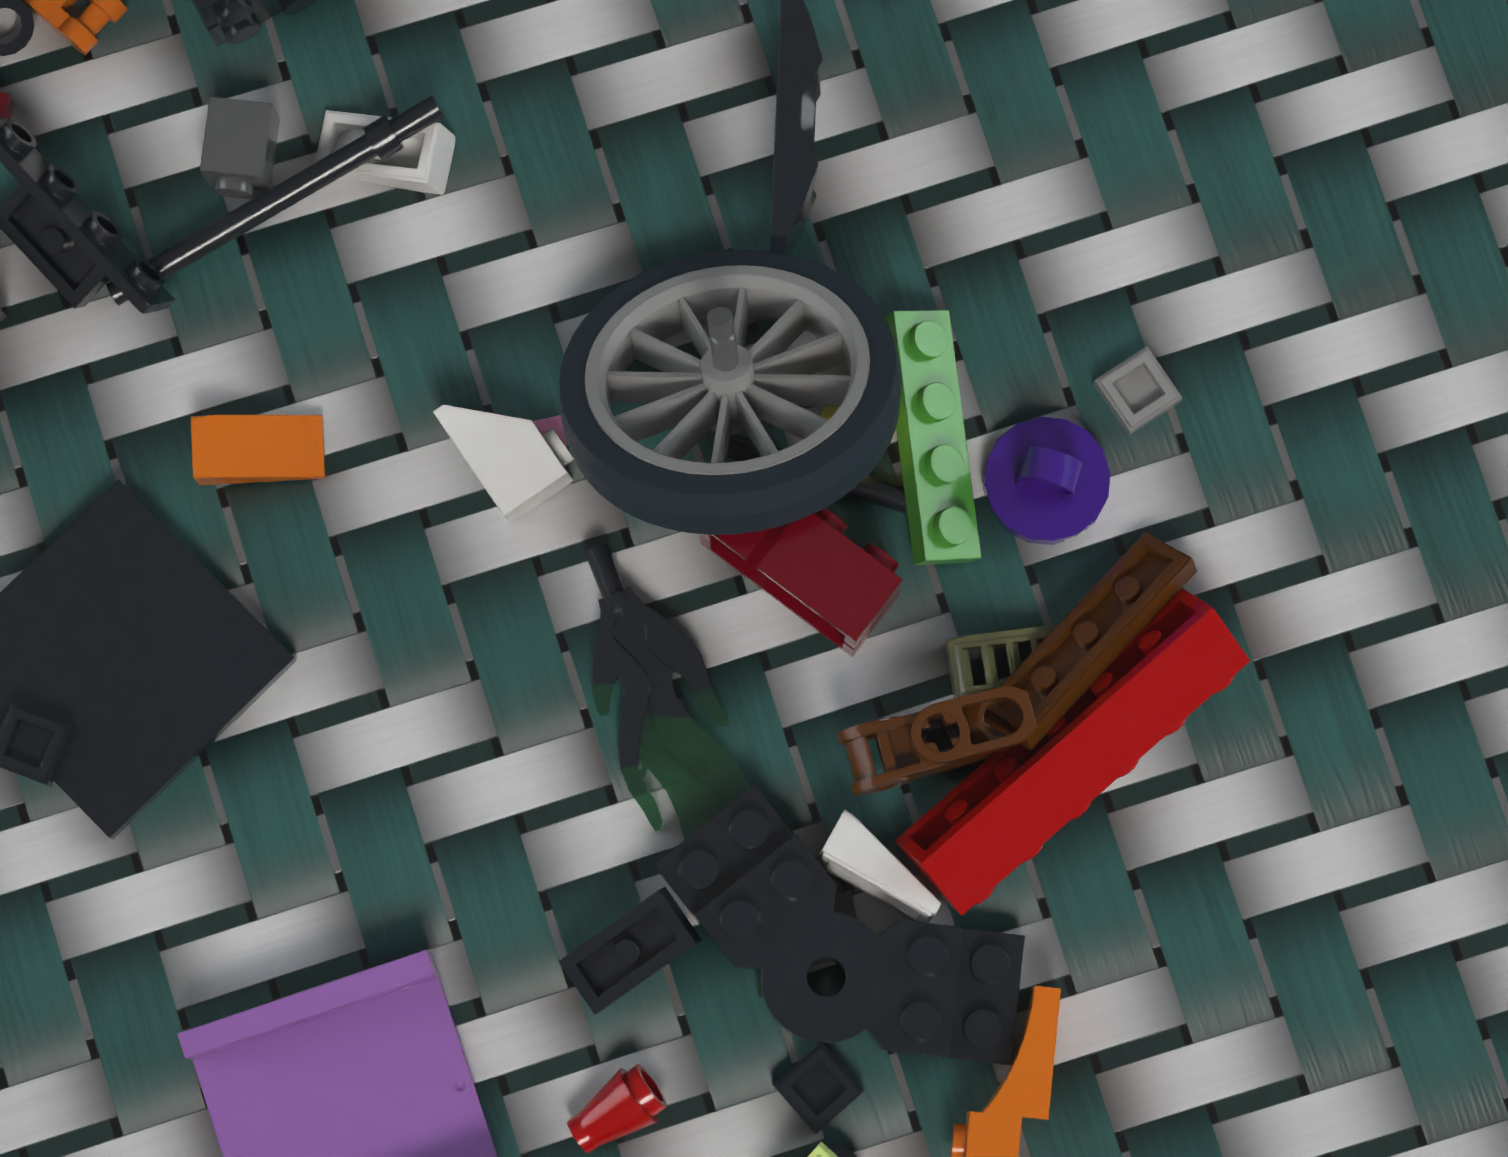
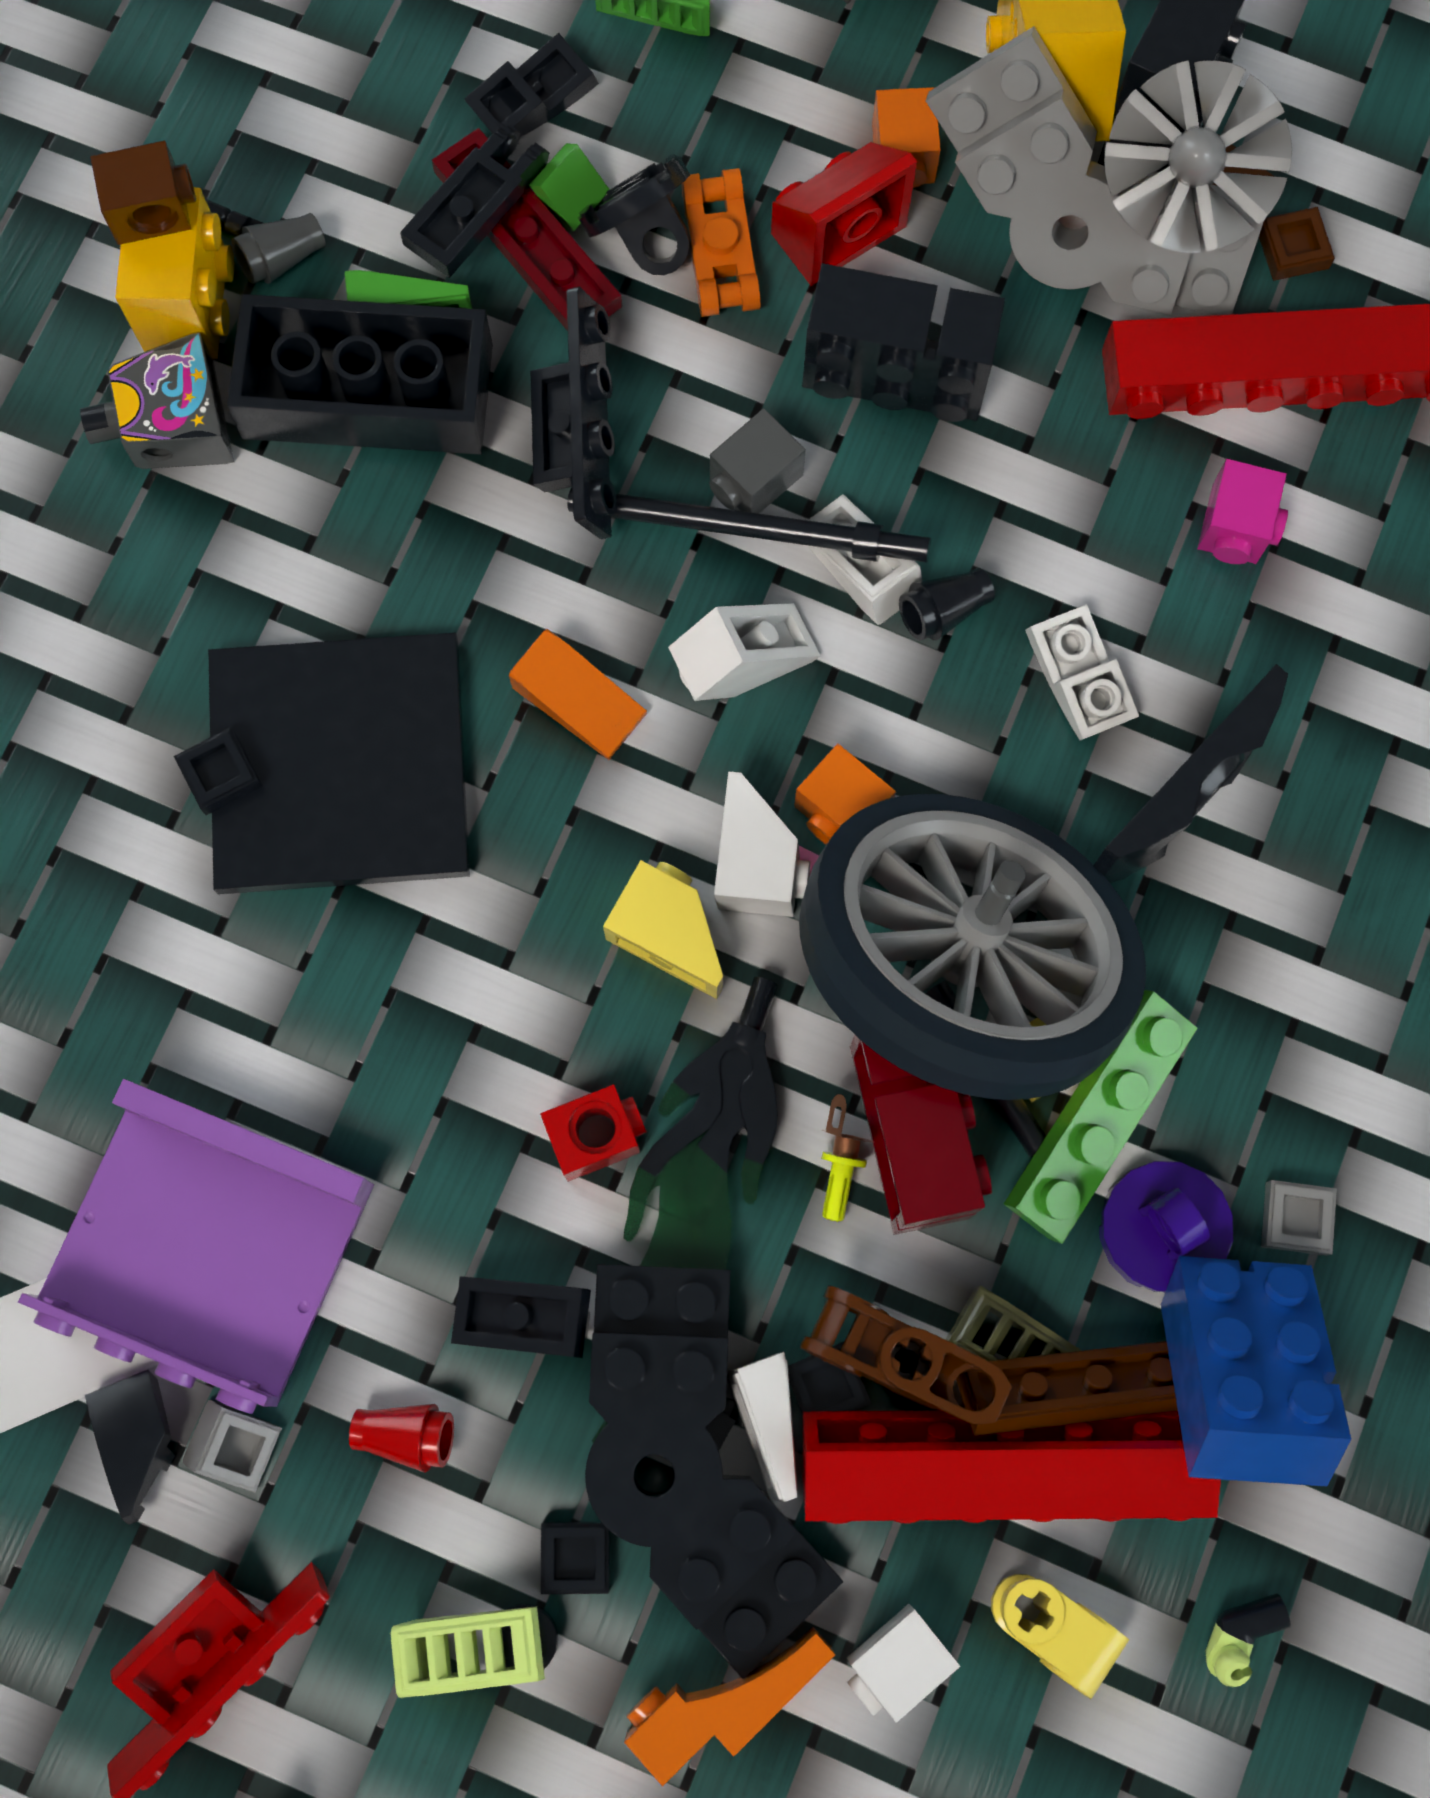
camera: 40 degrees right, 5 degrees down
none -> red brick [540,1084,647,1182]
none -> light yellow slope [603,860,723,999]
none -> white slope [668,603,820,701]
none -> black tile [788,1341,872,1414]
none -> orange brick [794,743,896,845]
none -> neon yellow piece [821,1094,874,1222]
none -> white brick [847,1604,960,1723]
none -> black cone [899,568,995,641]
none -> light yellow piece [991,1574,1129,1699]
none -> white slope [1025,604,1139,740]
none -> blue piece [1161,1256,1352,1487]
none -> arm [1205,1593,1291,1687]

